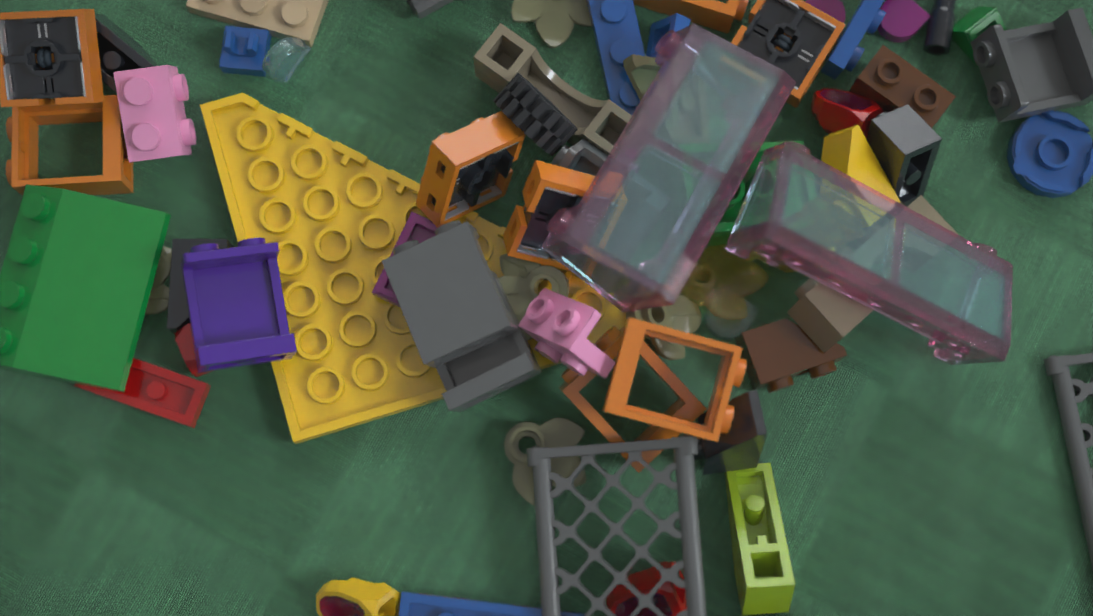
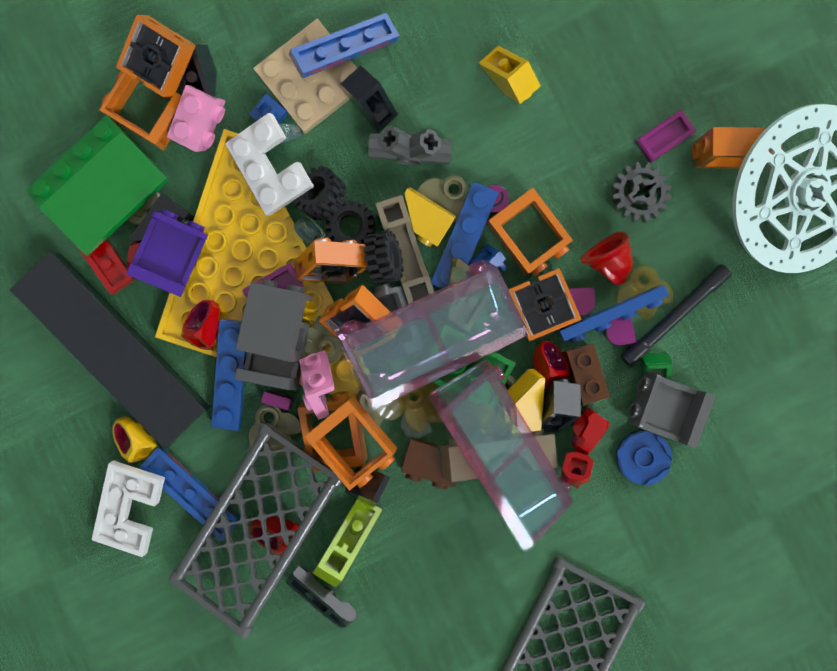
camera: 40 degrees right, 10 degrees up
none -> black tile [10,251,210,449]
none -> red rock [181,300,221,350]
none -> blue plate [211,318,247,431]
none -> white plate [225,113,314,216]
none -> magenta tile [261,391,295,410]
none -> black tyre [294,166,346,221]
none -> clear light blue tile [294,215,325,244]
none -> black tyre [325,200,375,244]
none -> yellow slope [404,187,456,247]
none -> red rock [561,452,594,489]
none -> red rock [571,407,610,455]

